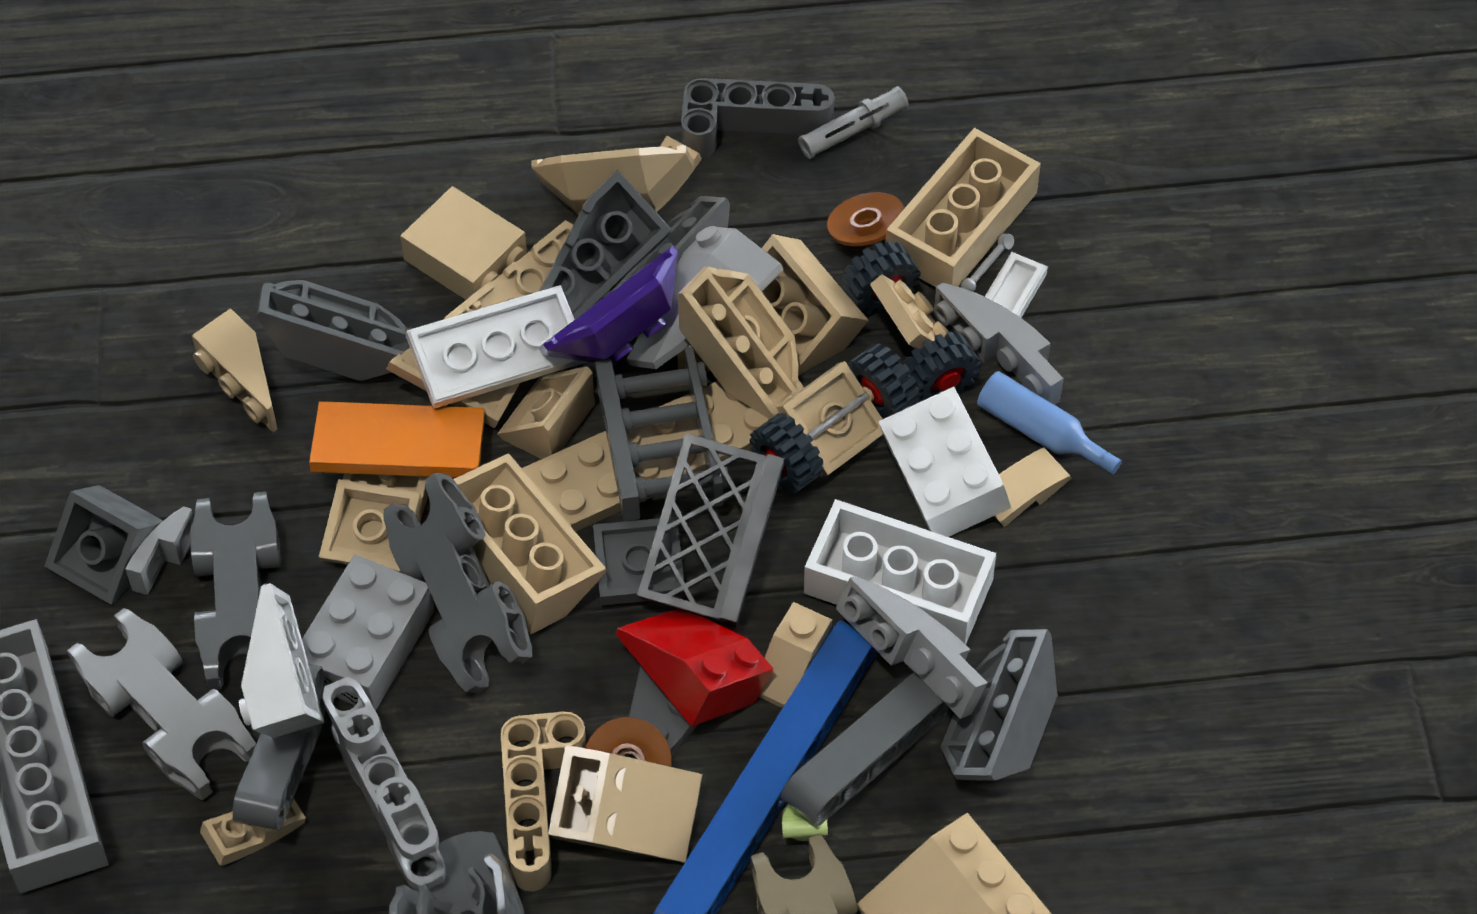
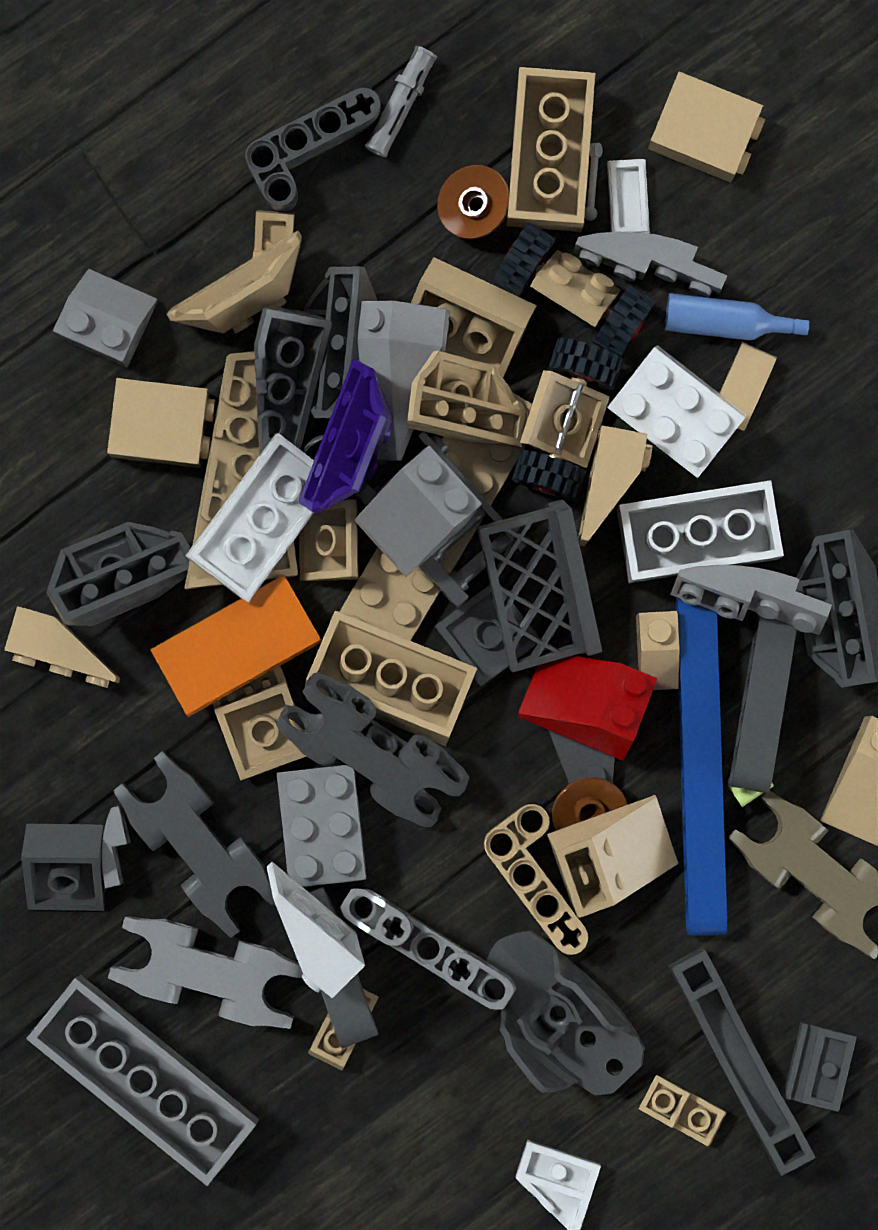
camera: 35 degrees left, 30 degrees up
none -> light grey slope [53,269,158,368]
none -> light grey slope [354,446,482,577]
none -> tan slope [578,425,653,547]
none -> tan brick [648,72,765,183]

